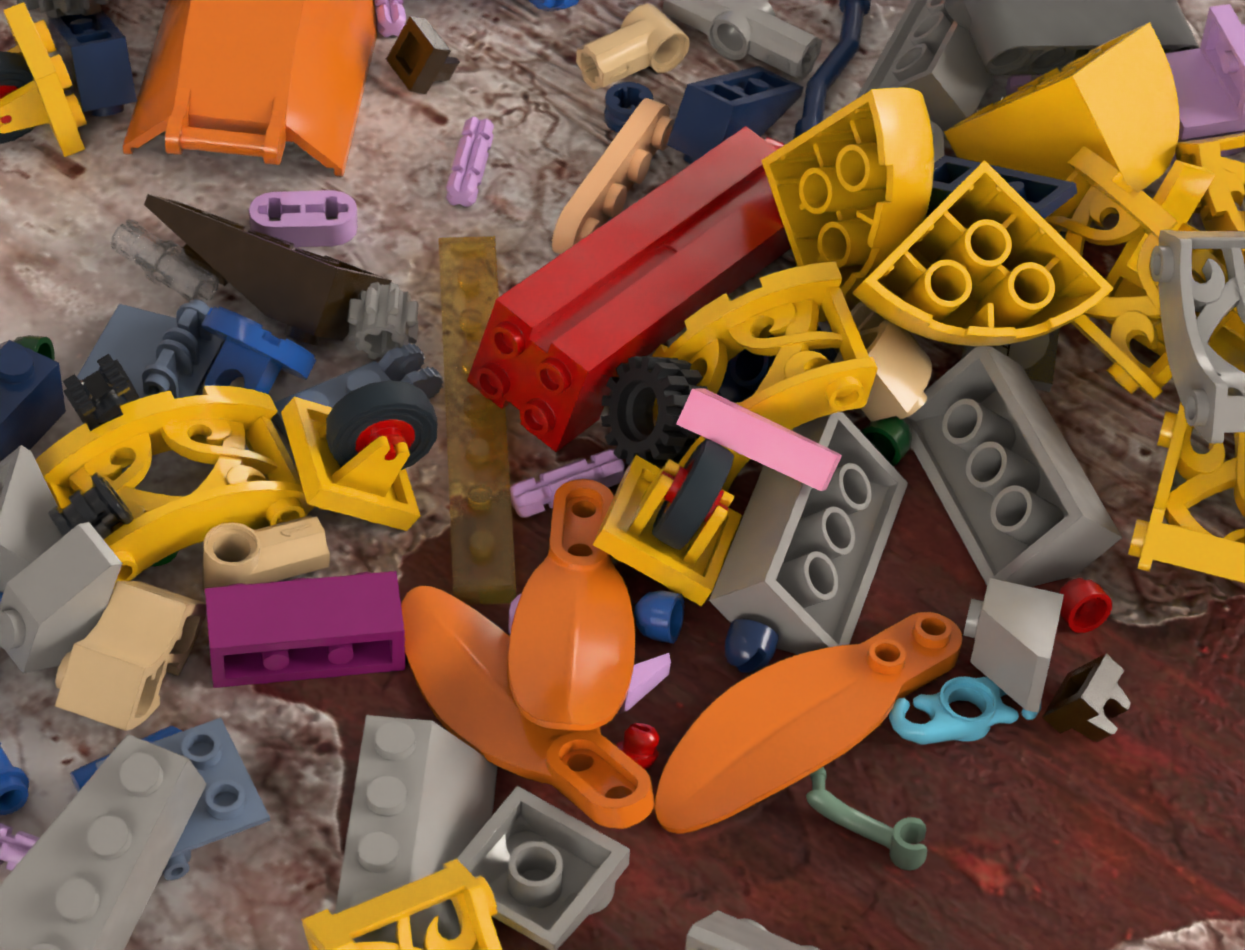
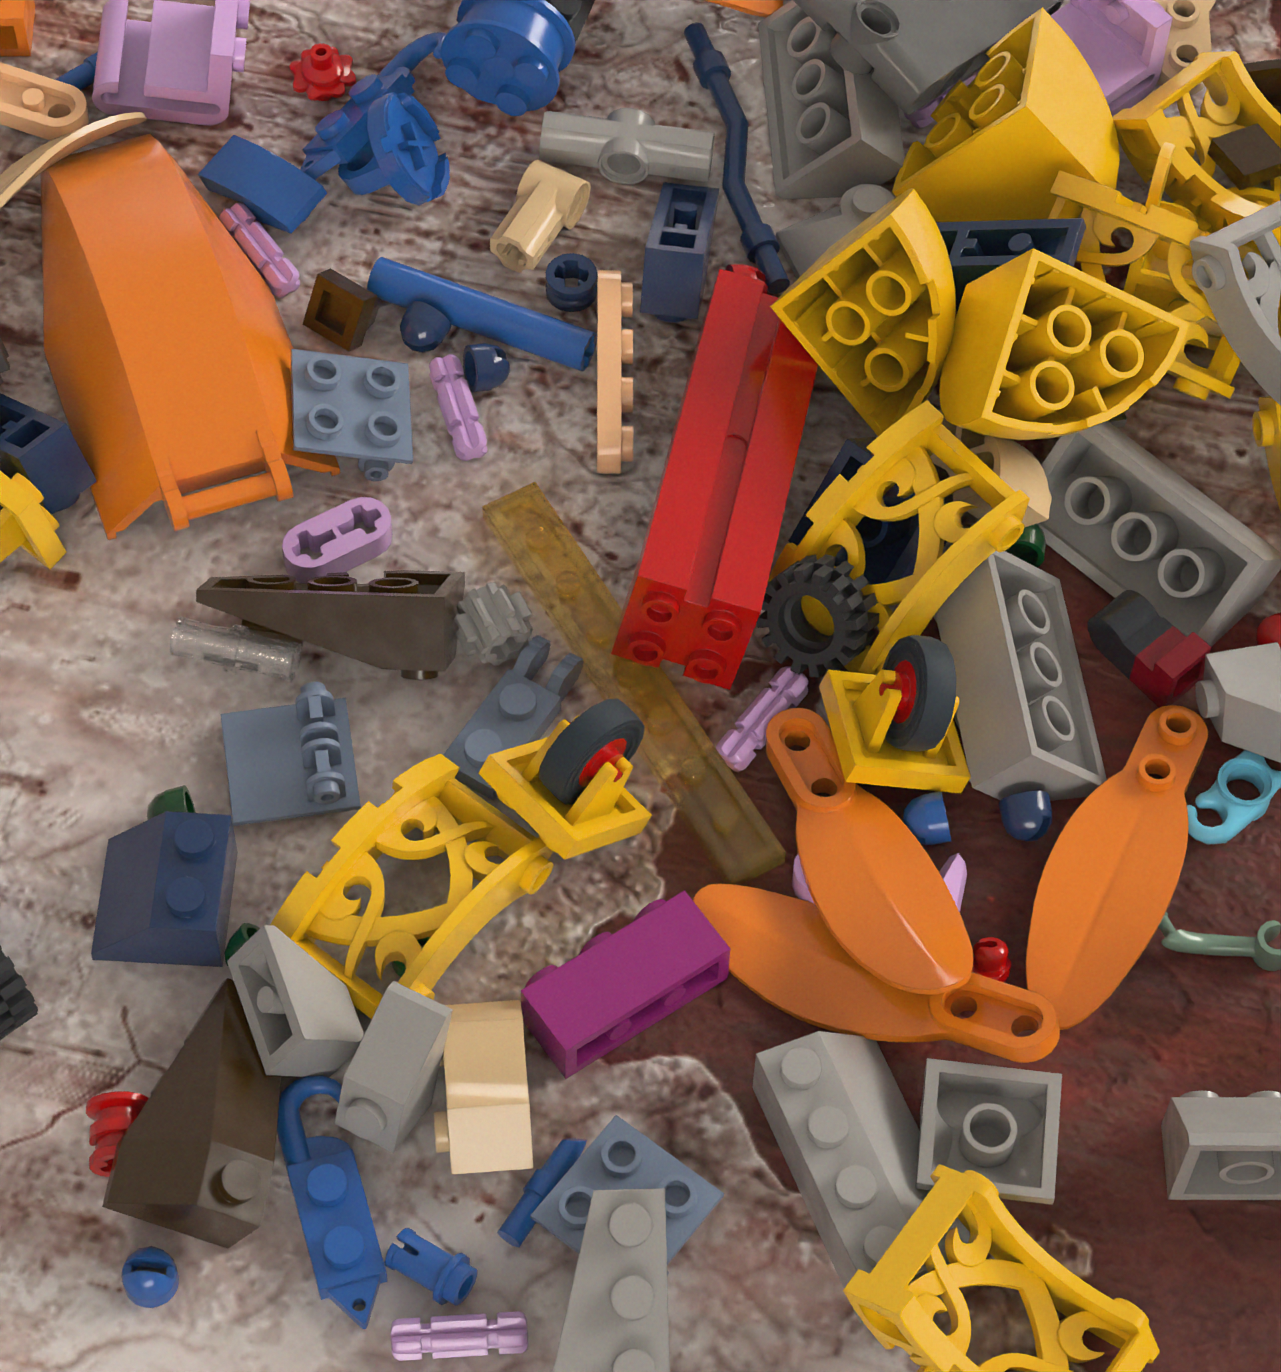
camera: 25 degrees left, 10 degrees up
black bush [48,472,134,540] -> none
black hinge [63,354,140,431] -> none
blue tile [201,306,316,394] -> none
tan piece [202,515,330,592] -> none
bright pink piece [676,388,842,491] -> none
none -> sand blue hinge [290,349,413,481]
none -> blue piece [367,257,597,372]
none -> dark blue hinge [400,301,451,353]
none -> dark blue hinge [463,343,510,392]
none -> leg [1087,590,1212,708]

